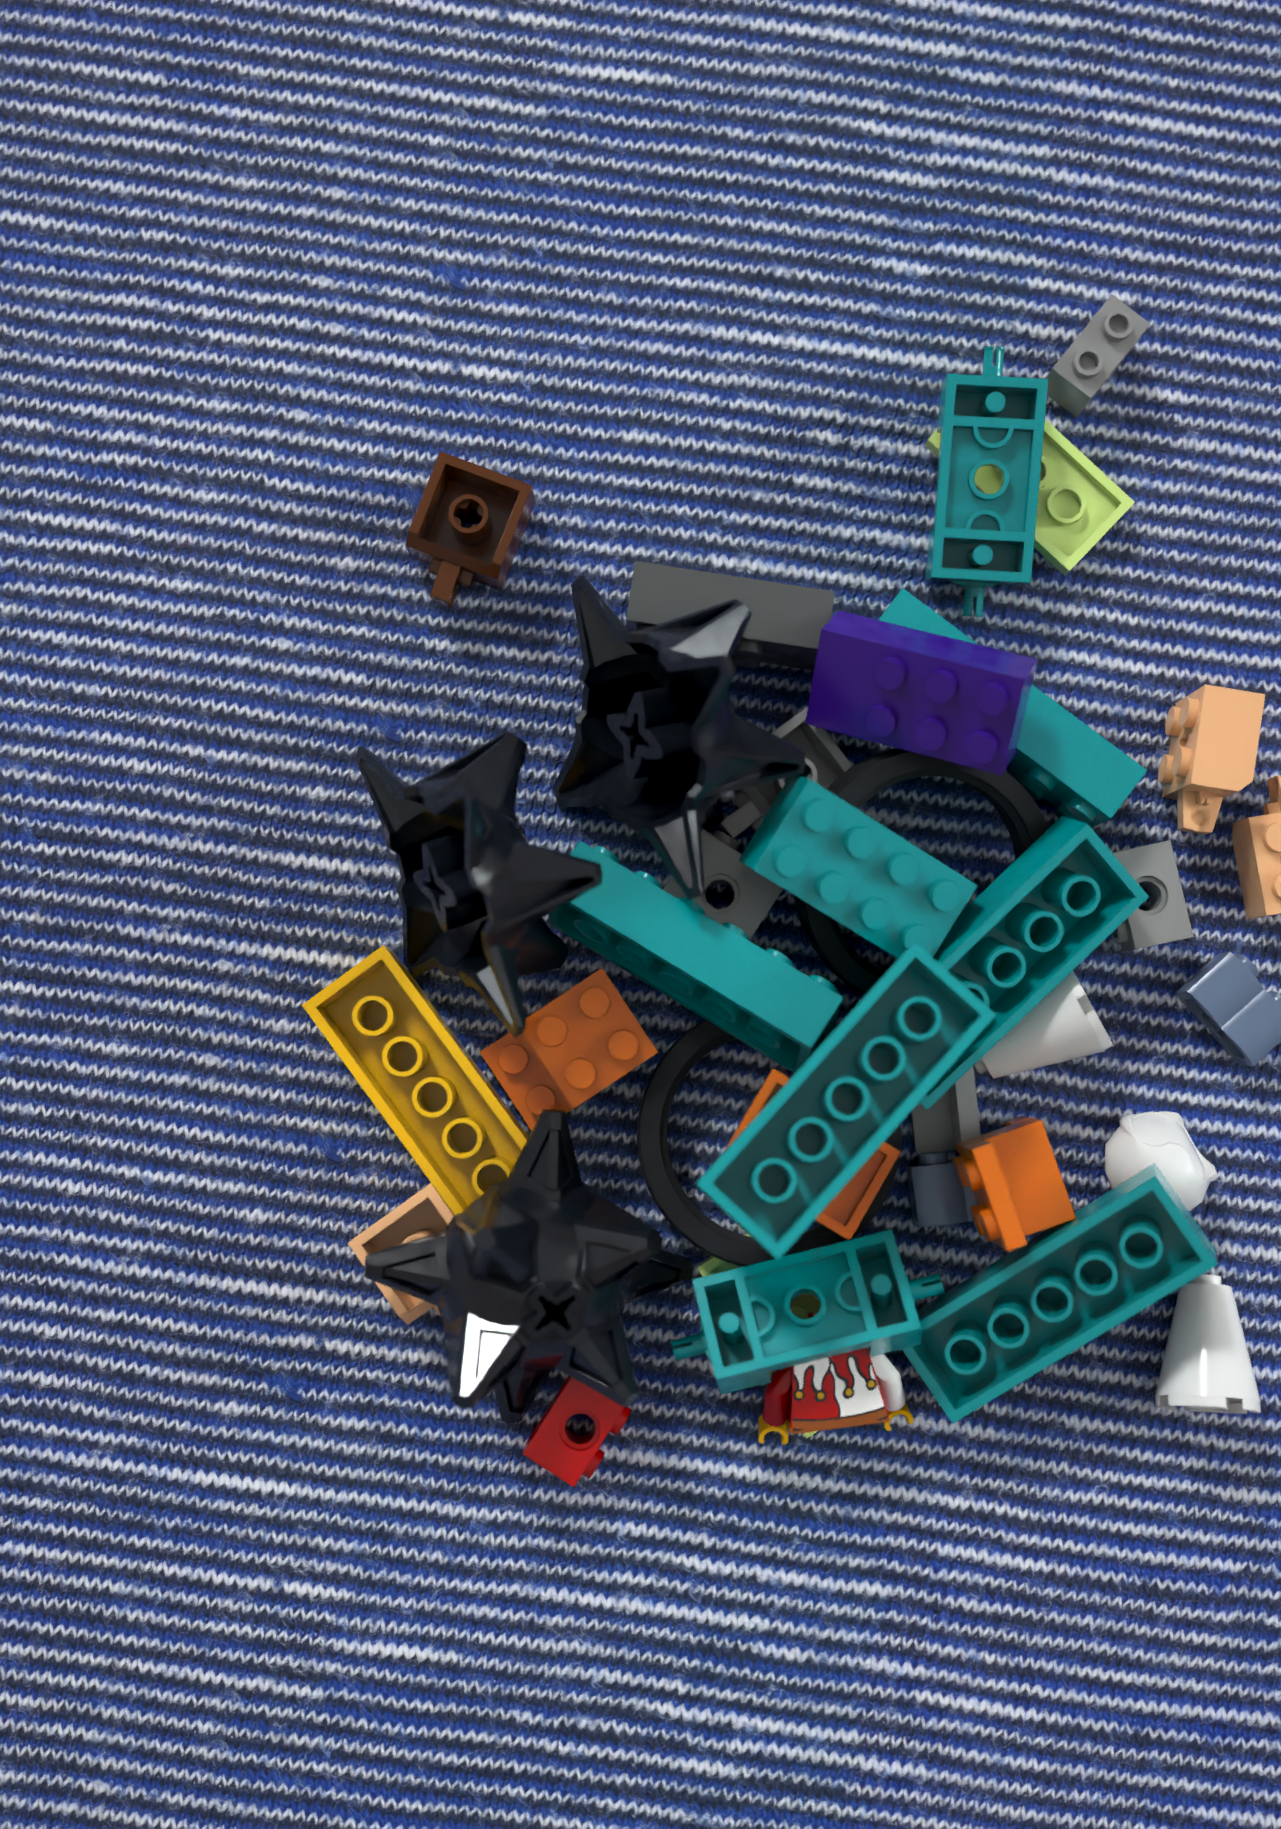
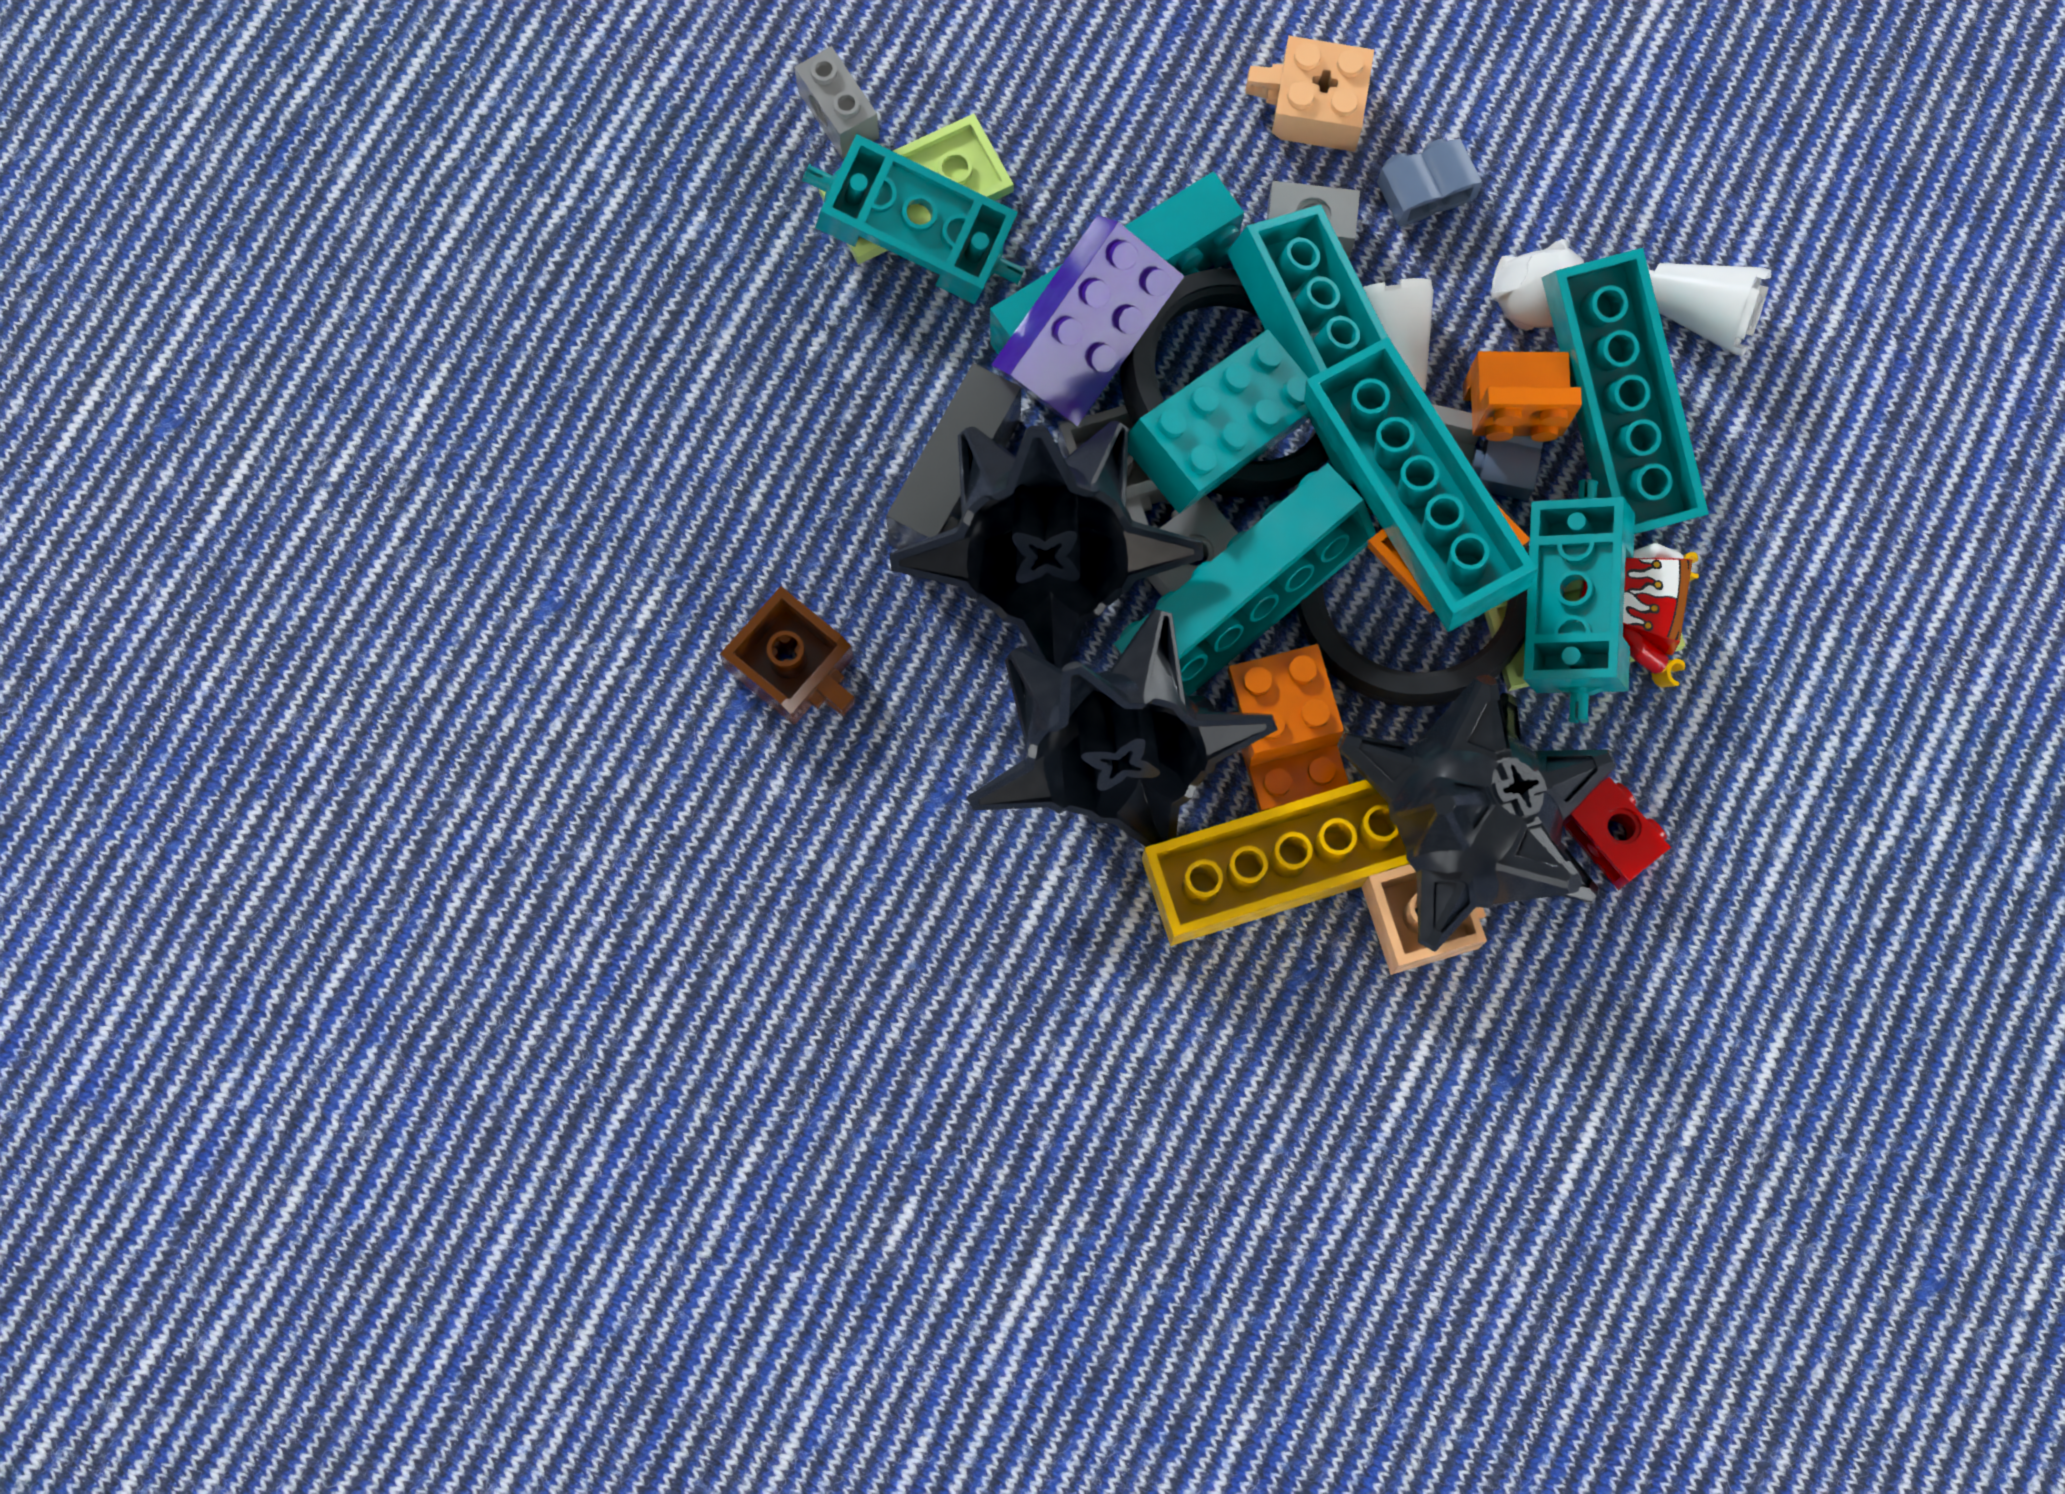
camera: 70 degrees left, 10 degrees down
light nougat hinge [1158,684,1265,835] -> none

